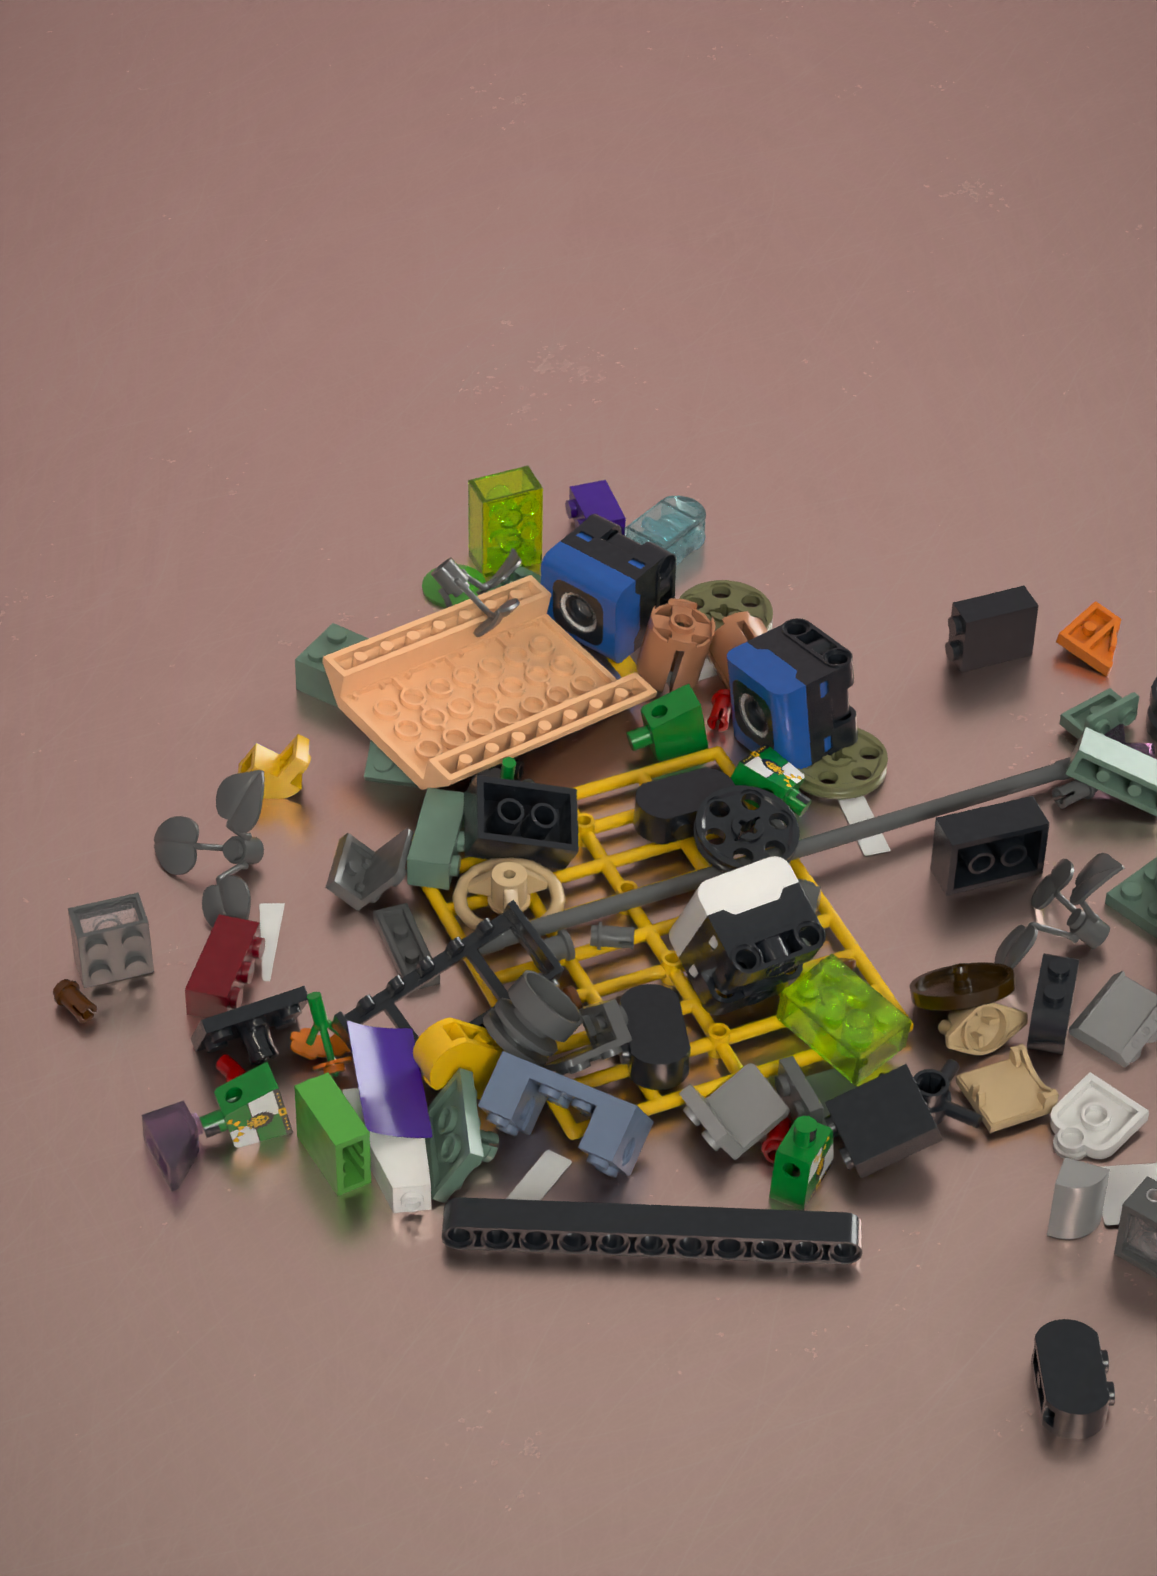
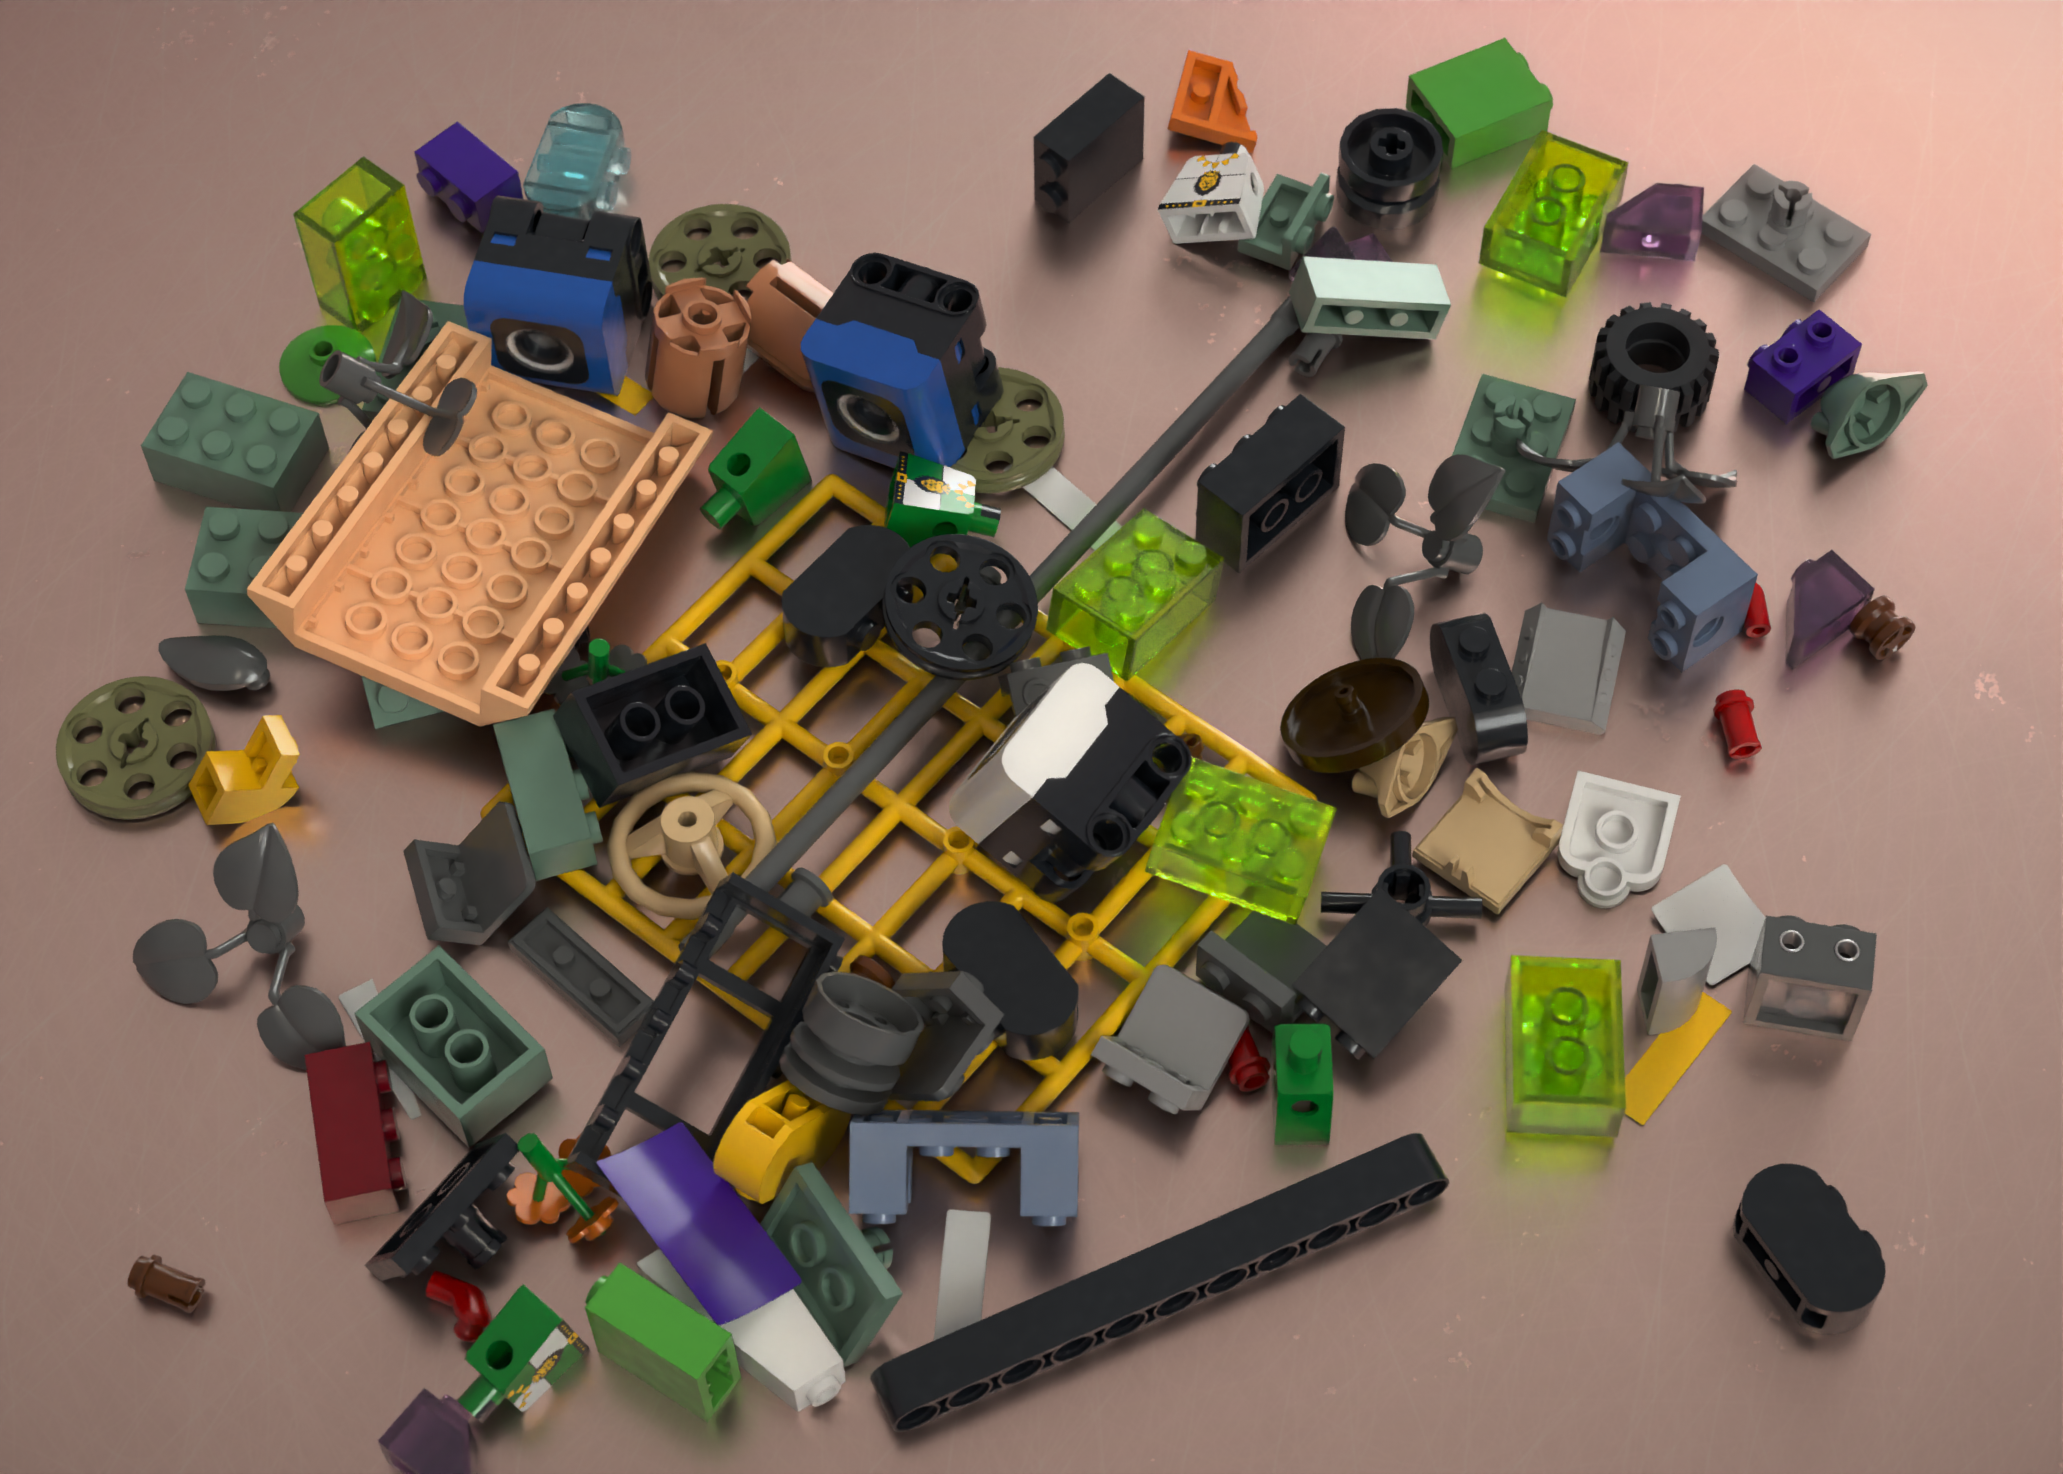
camera: 25 degrees left, 15 degrees up
dark grey piece [68,892,154,988] -> none
dark grey pin [590,922,635,950] -> none
red pin [707,689,732,732] -> none
none -> olive wedge [56,676,216,820]
none -> sand green brick [141,372,329,512]
none -> dark grey arm [158,636,270,691]
none -> sand green brick [354,946,553,1148]
none -> clear neon green brick [1046,508,1225,681]
none -> white torso [1158,142,1264,244]
none -> clear neon green brick [1504,955,1626,1137]
none -> yellow sticker [1607,992,1732,1125]

